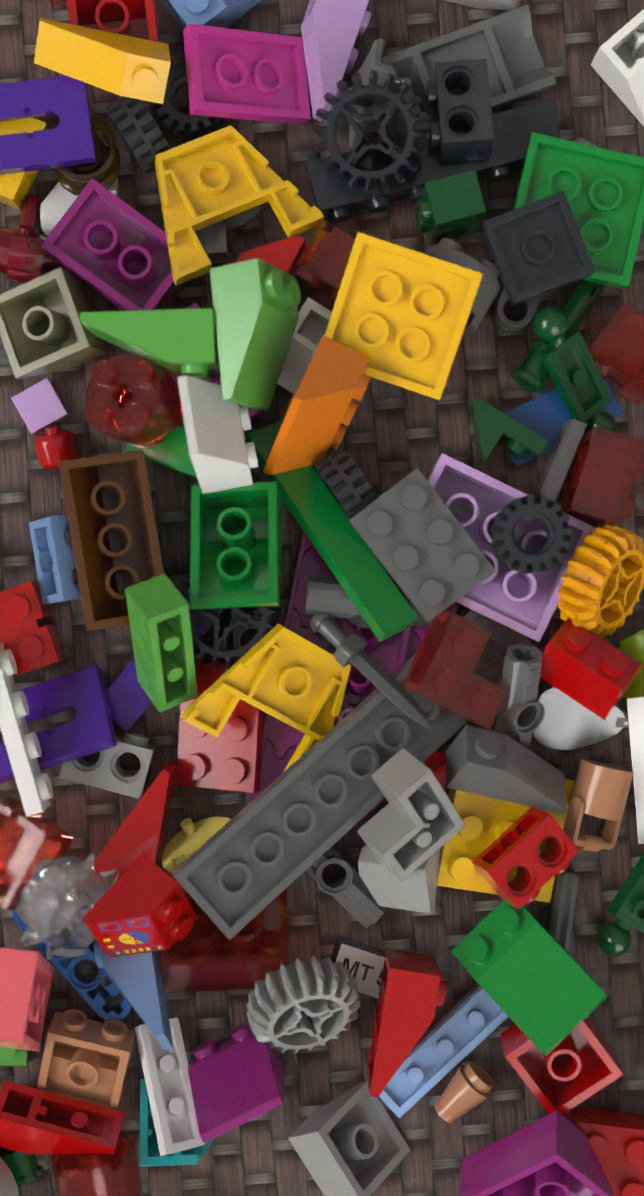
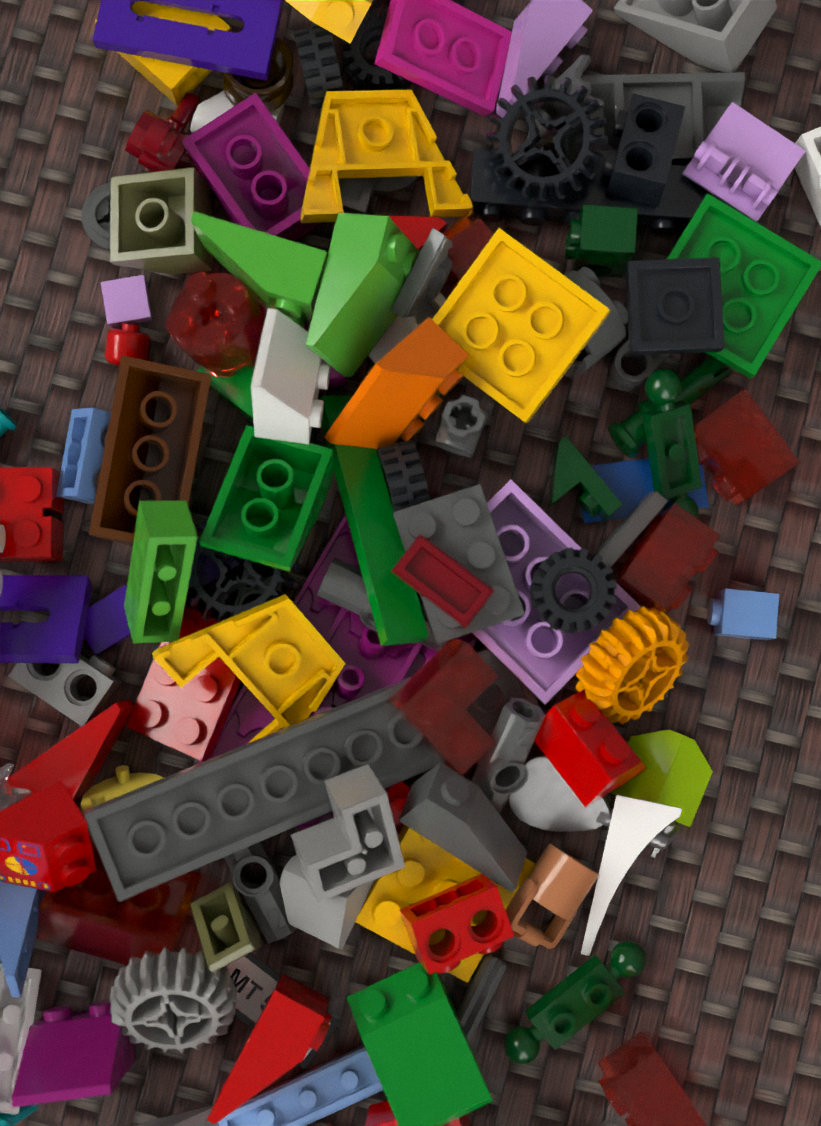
camera: 20 degrees right, 5 degrees down
dark grey sword [310,612,433,729] -> none
none -> olive slope [190,882,264,972]
none -> dark grey tile [391,228,453,318]
none -> dark red tile [391,534,494,629]
none -> dark grey piece [434,395,488,460]
none -> lavender hinge [682,102,806,222]

